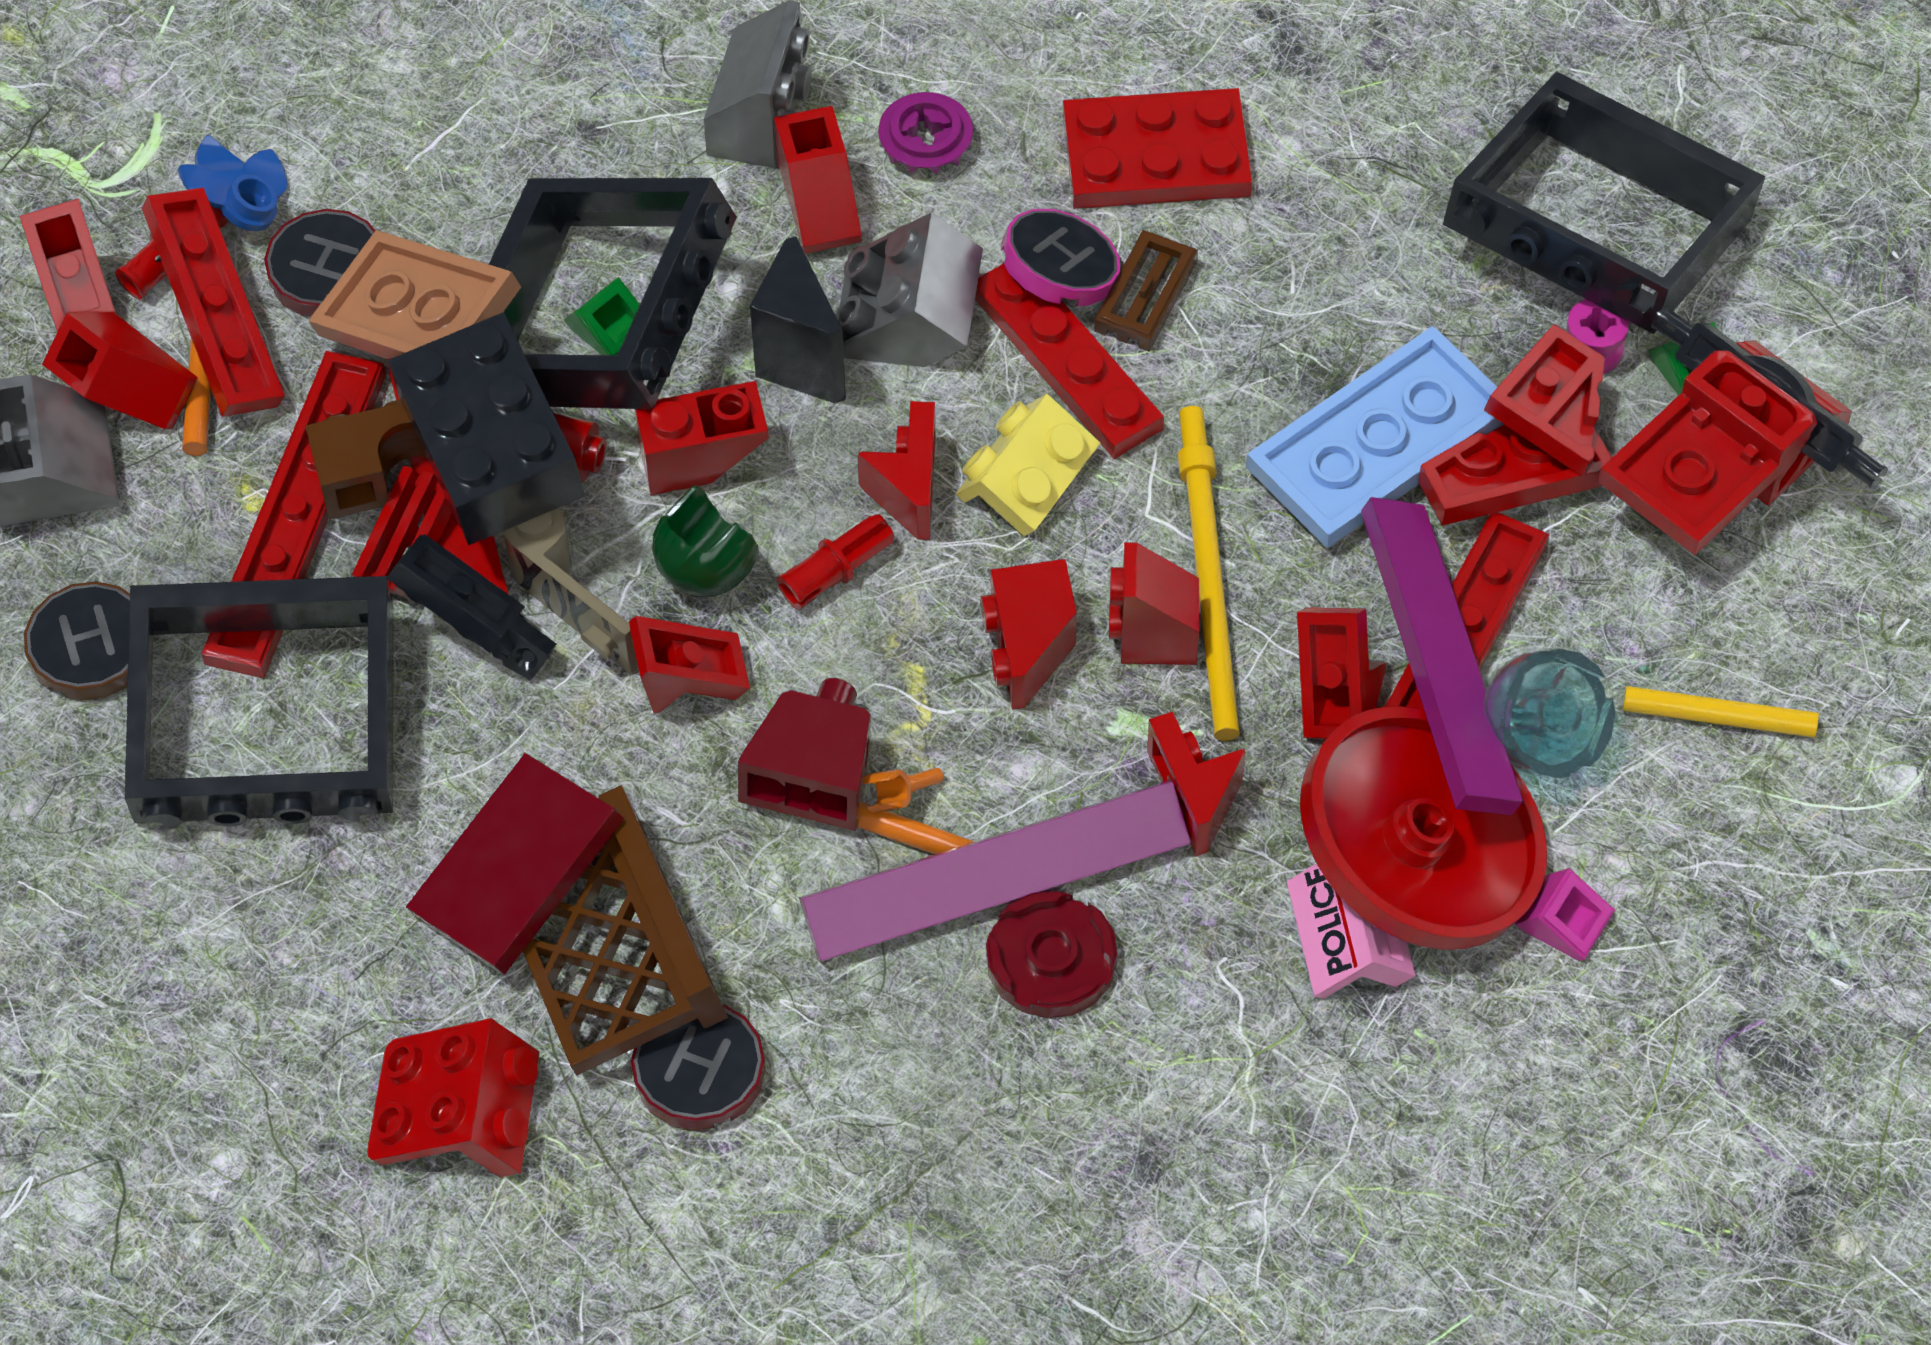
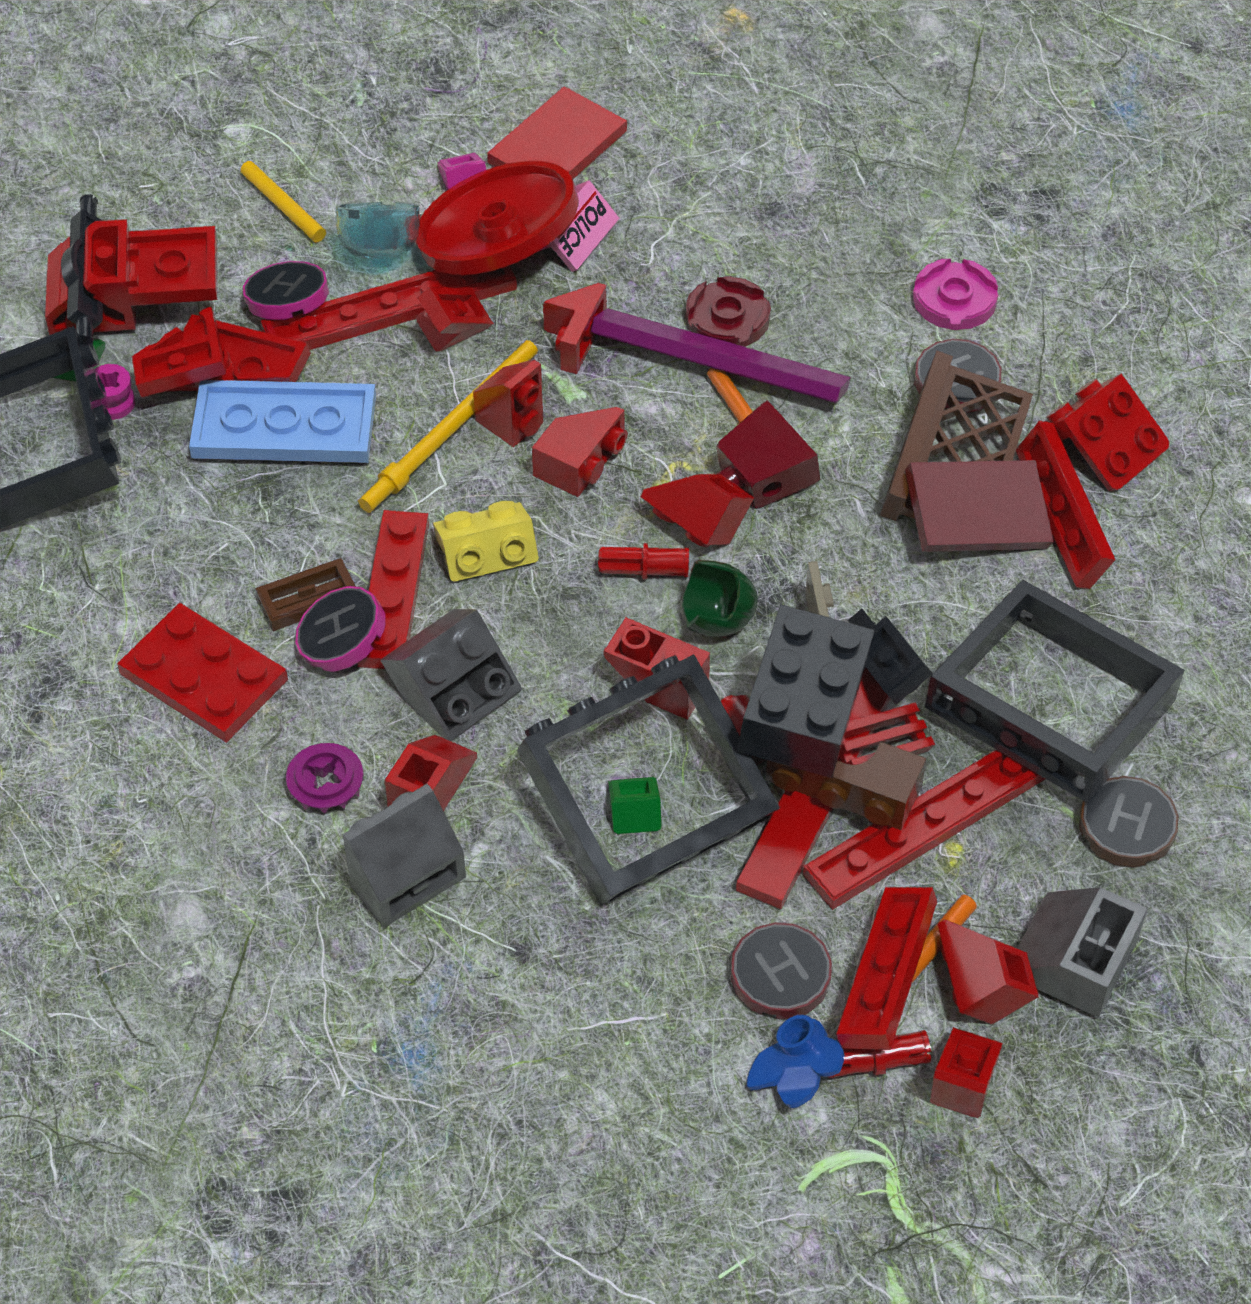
camera: 140 degrees left, 5 degrees down
nougat plate [308,230,521,359] -> none
red slope [629,616,750,714] -> none
black slope [750,236,846,404] -> none
red slope [857,401,936,540] -> none
orange hand [862,768,944,812] -> none
magenta tile [1361,497,1523,815] -> none
none -> tile [243,261,329,320]
none -> tile [487,86,627,179]
none -> red slope [640,474,754,548]
none -> dark pink tile [913,258,998,330]
none -> red plate [1016,421,1116,589]

